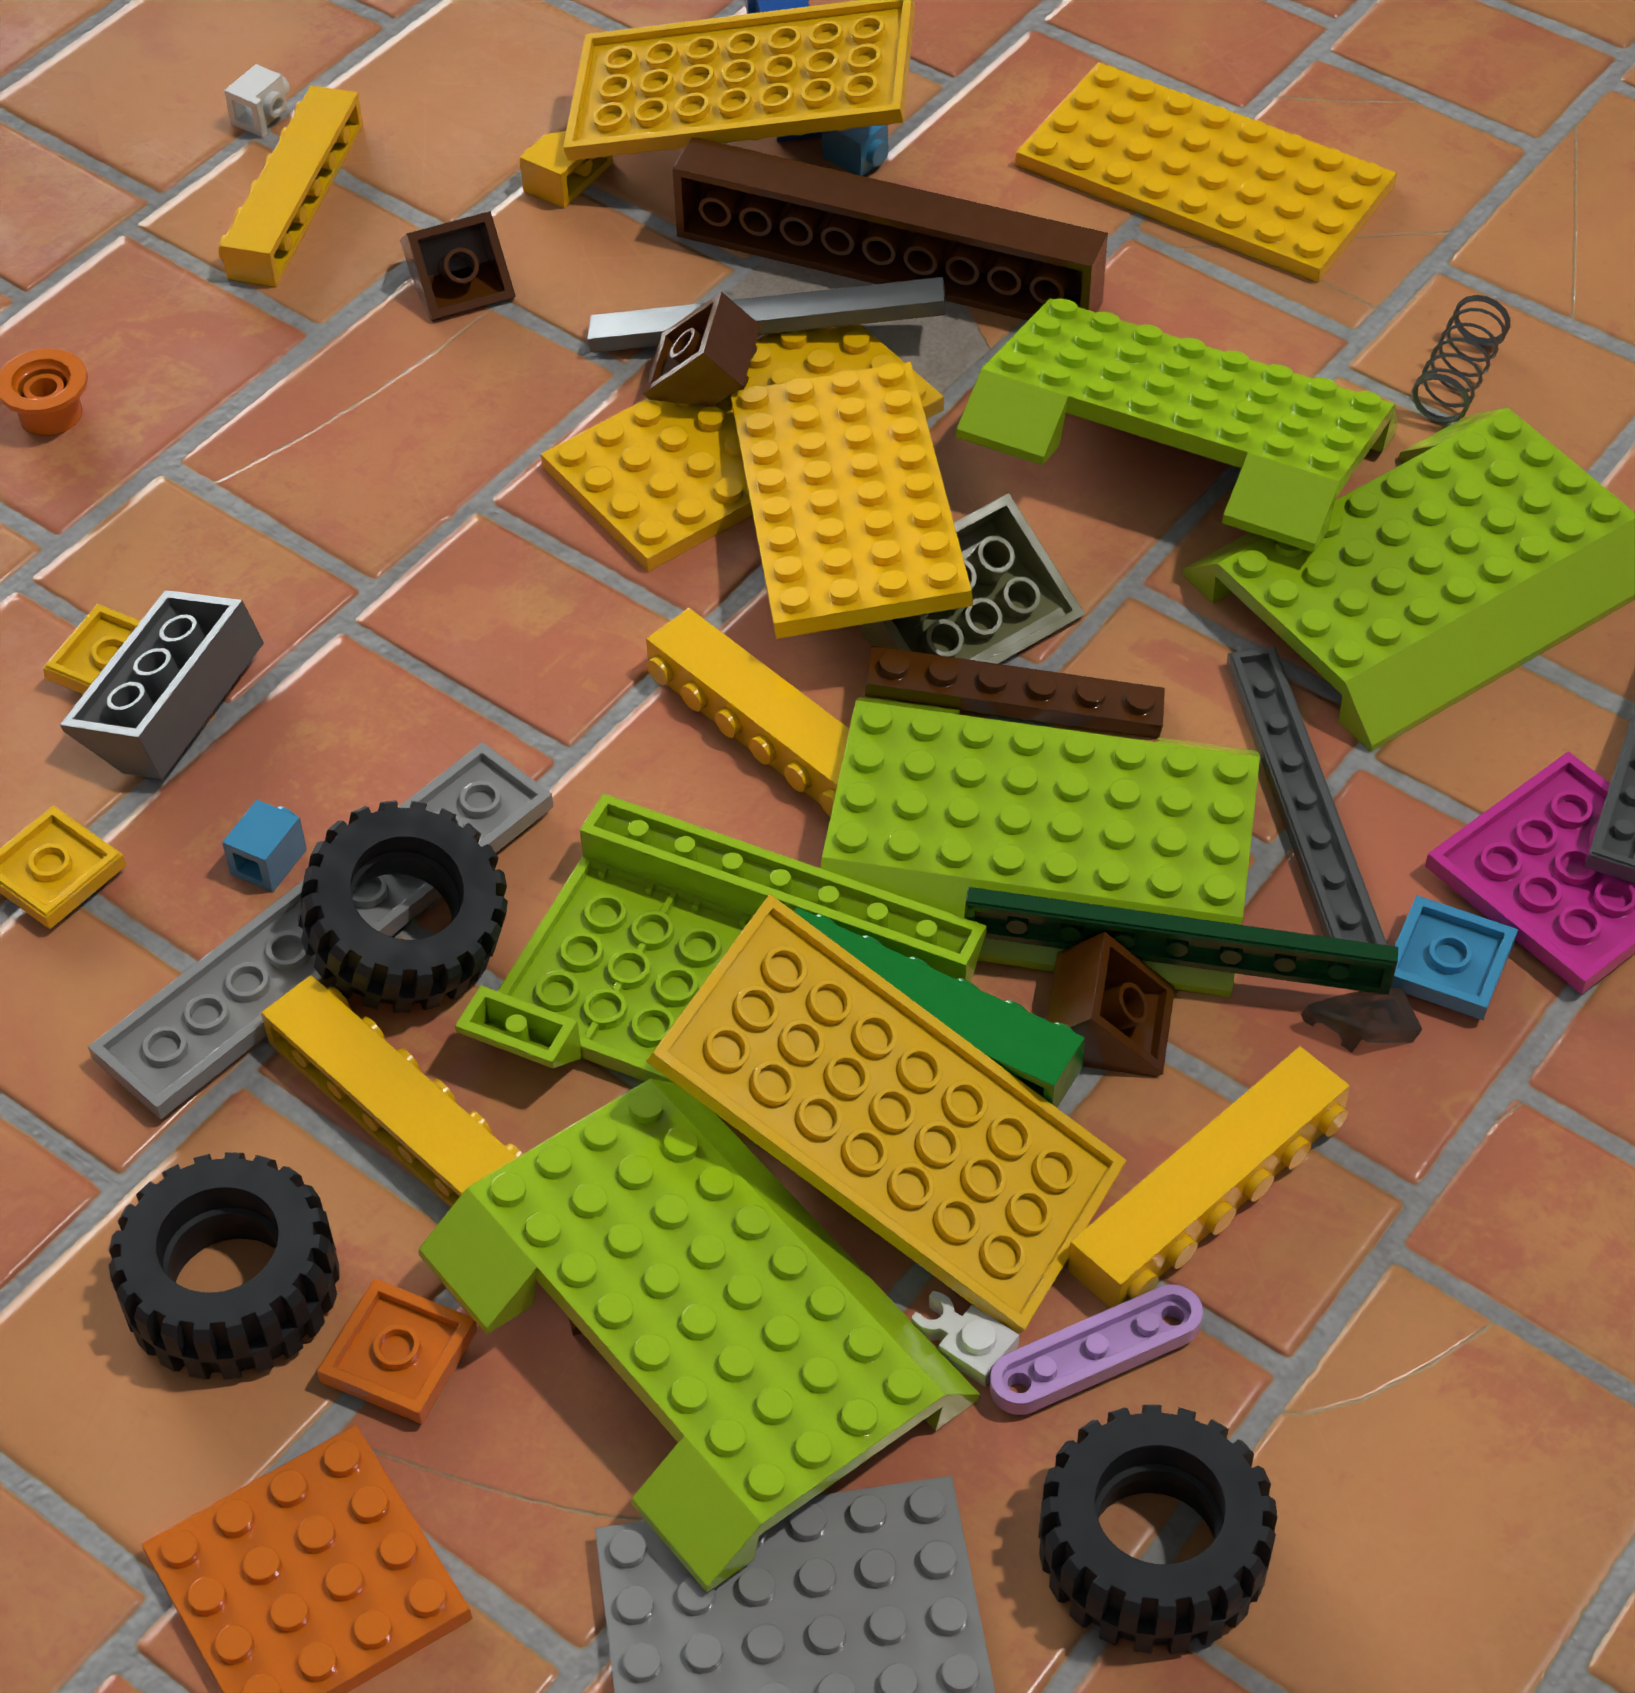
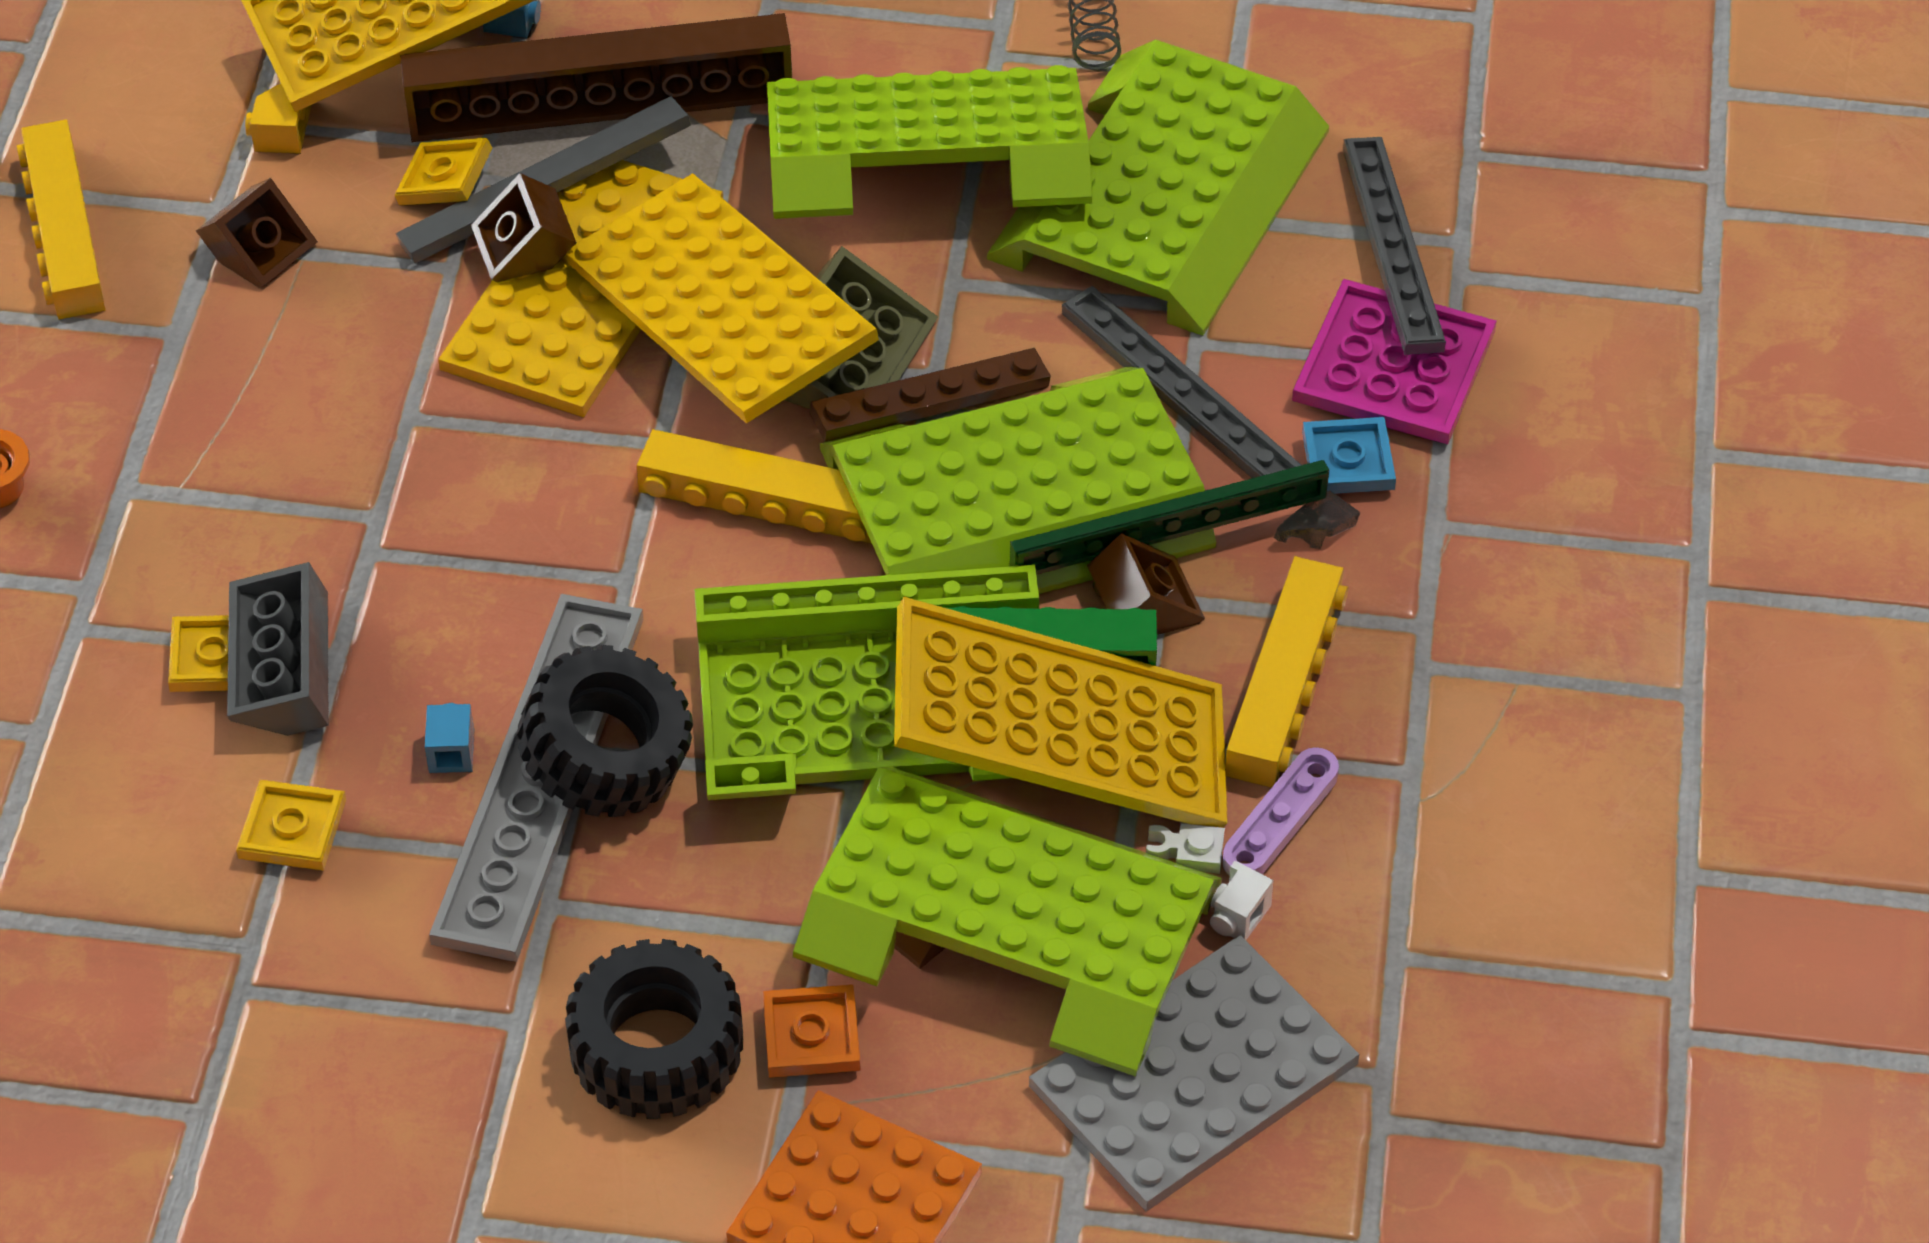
camera: 30 degrees left, 0 degrees up
yellow brick [261,975,523,1208] -> none
black tyre [1038,1405,1277,1654] -> none
none -> yellow plate [394,138,492,206]
none -> white brick [1210,861,1274,940]

